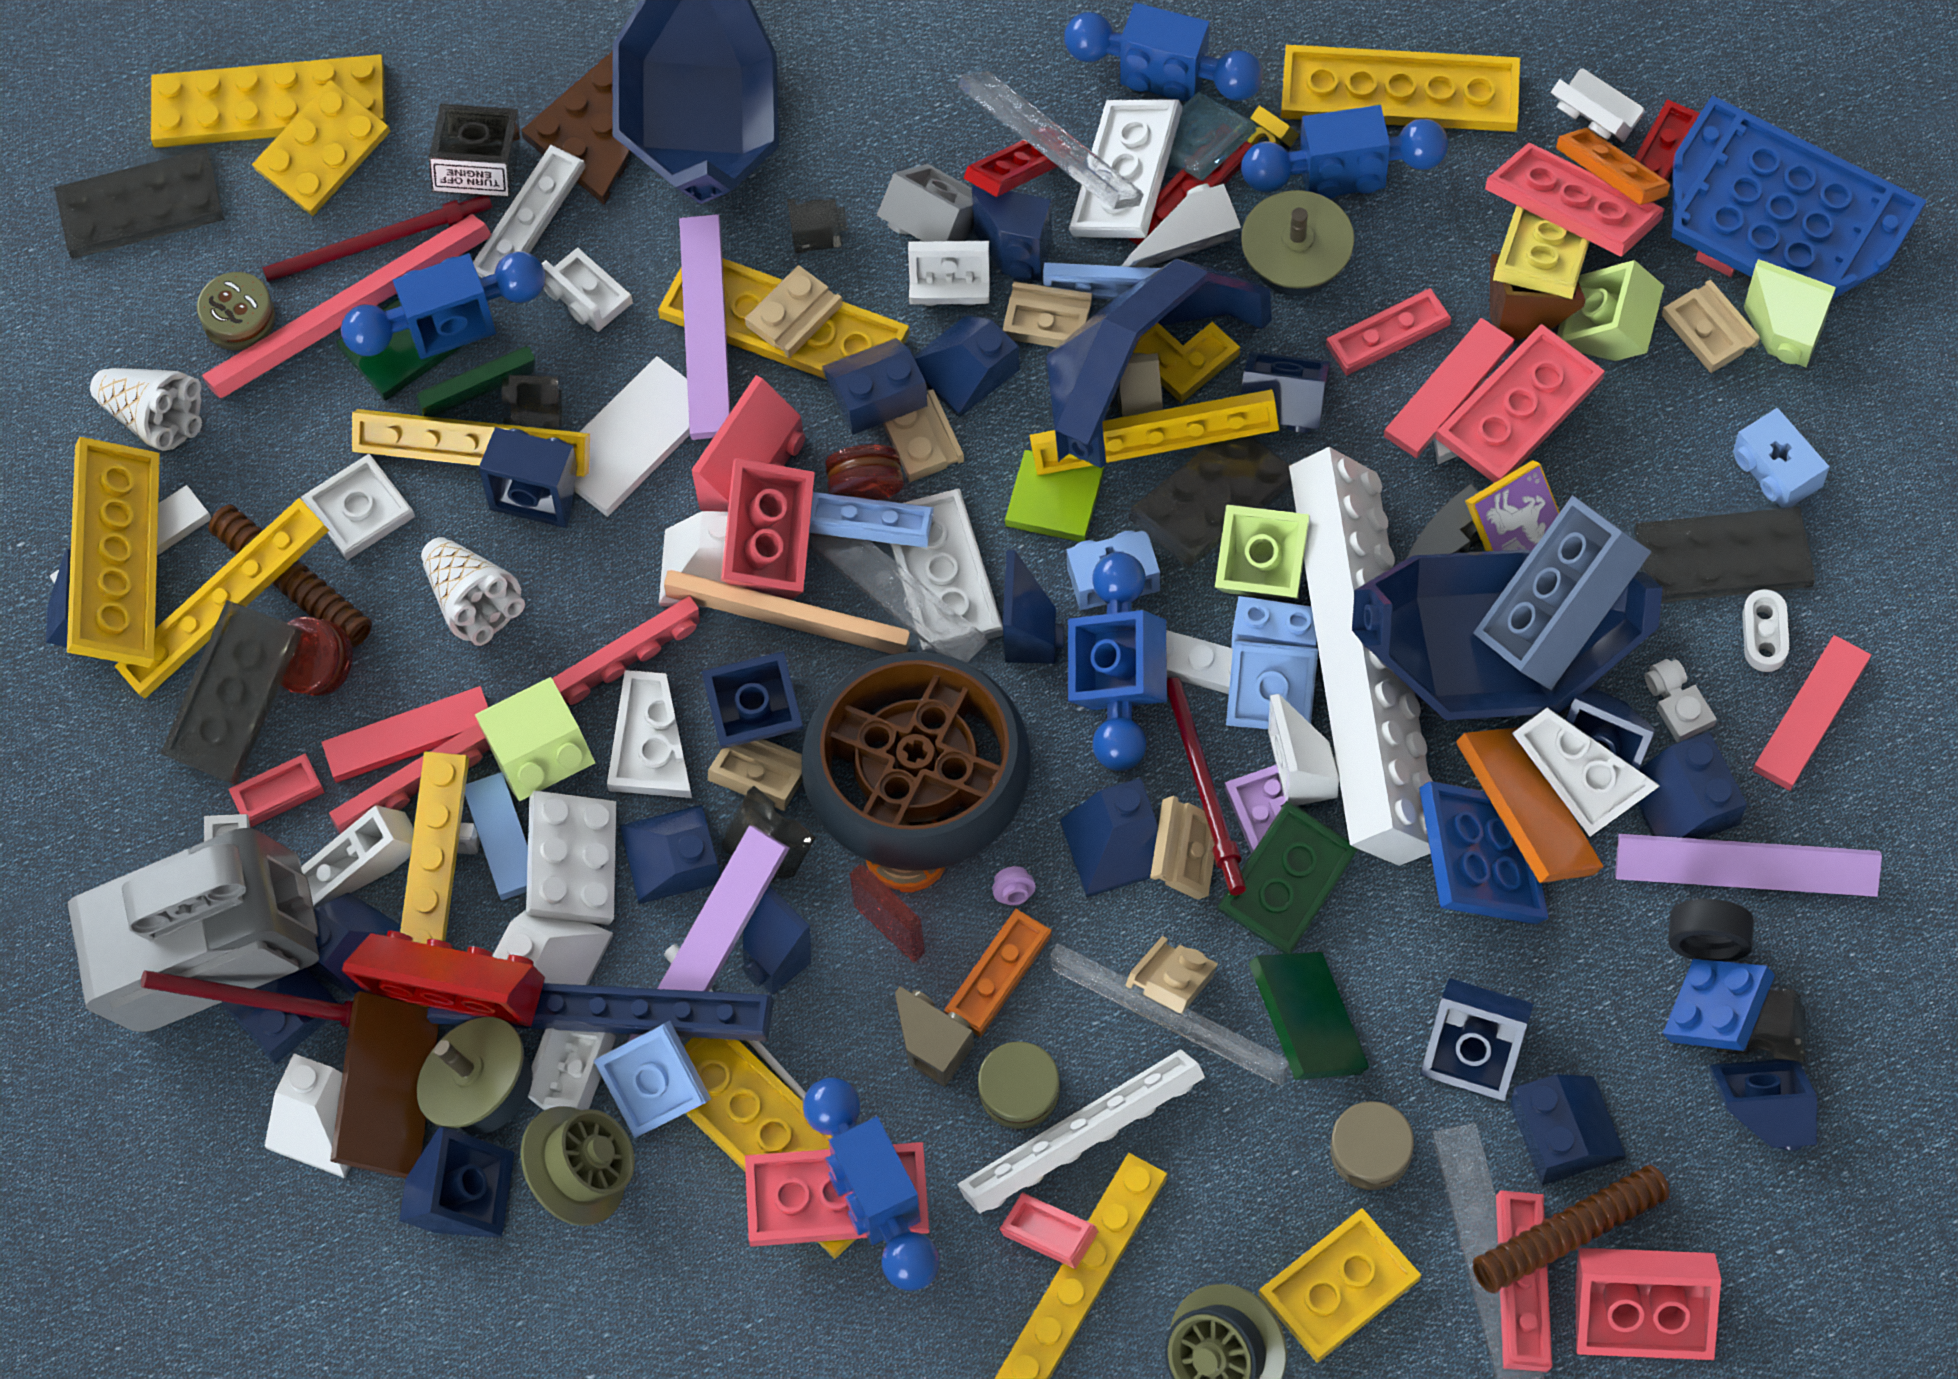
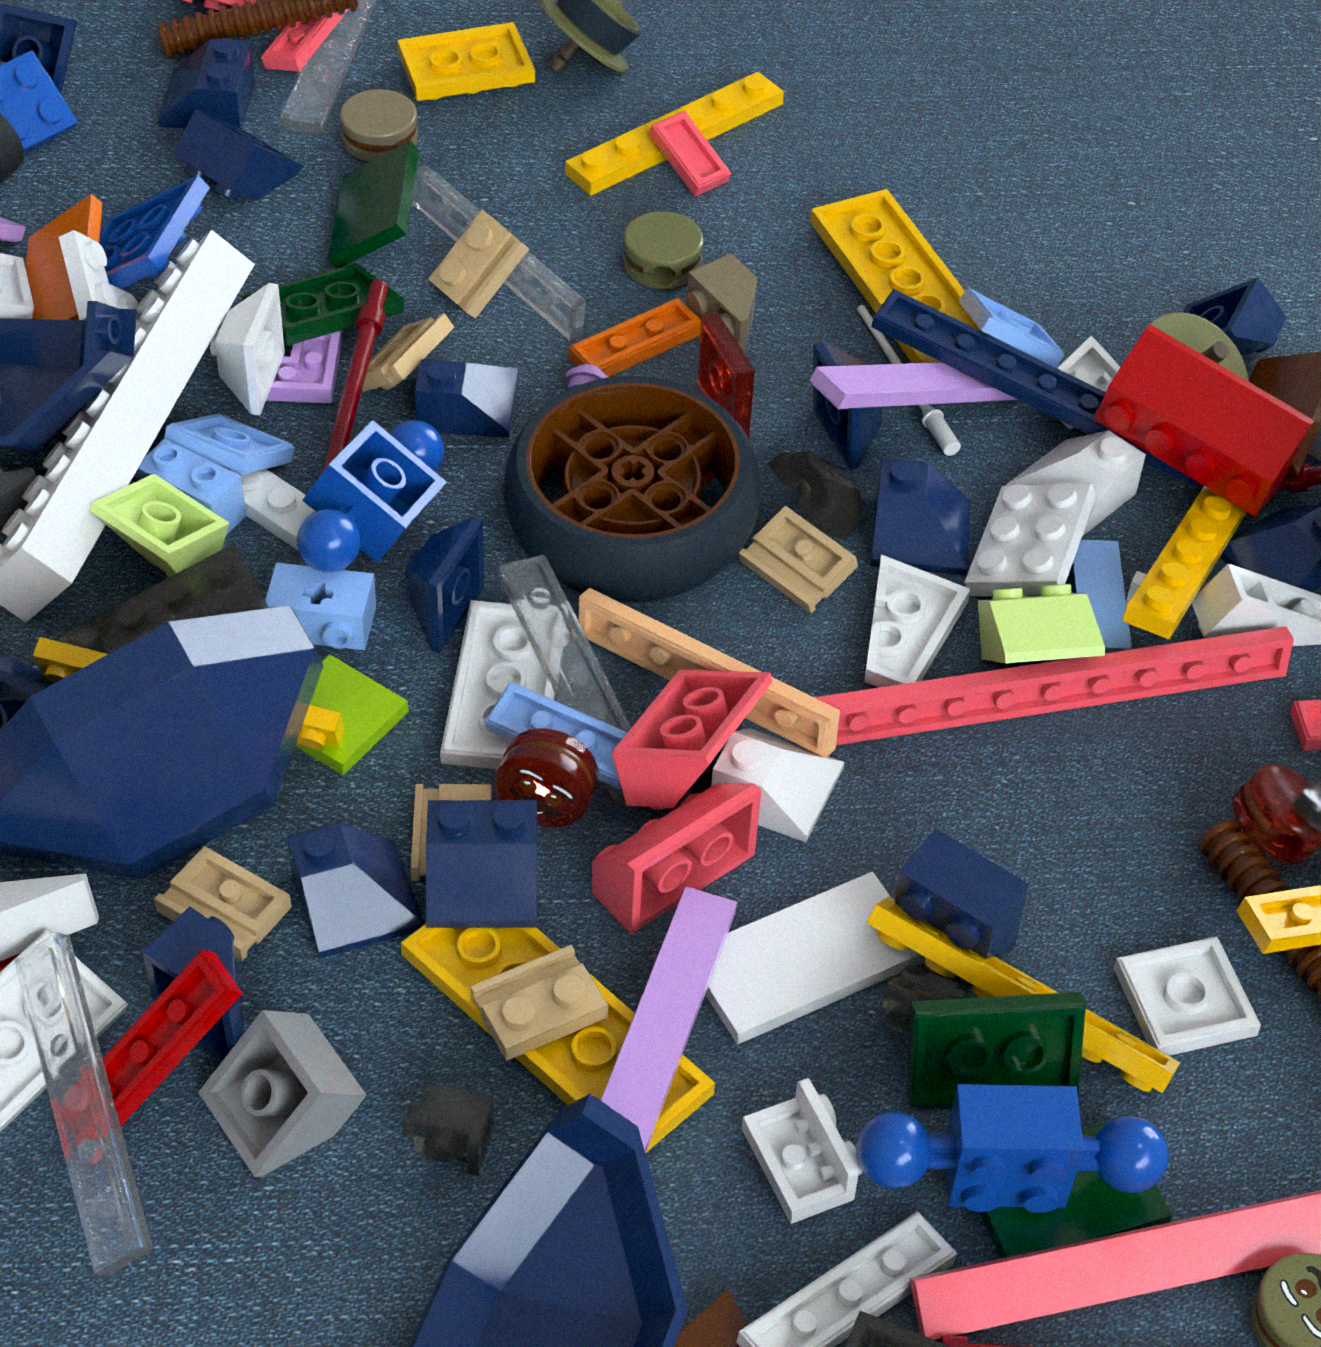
camera: 165 degrees left, 15 degrees down
coral tile [321,686,488,783] -> none
white cone [421,537,525,646] -> none
olive piece [521,1106,635,1226] -> none
dark blue slope [702,651,803,749] -> none
coral plate [745,1142,929,1247] -> none
blue brick [803,1077,940,1291] -> none
white bracket [908,241,990,306] -> none
white plate [957,1049,1205,1214] -> none
light blue tile [1043,262,1161,299] -> none
none -> white plate [58,230,141,320]

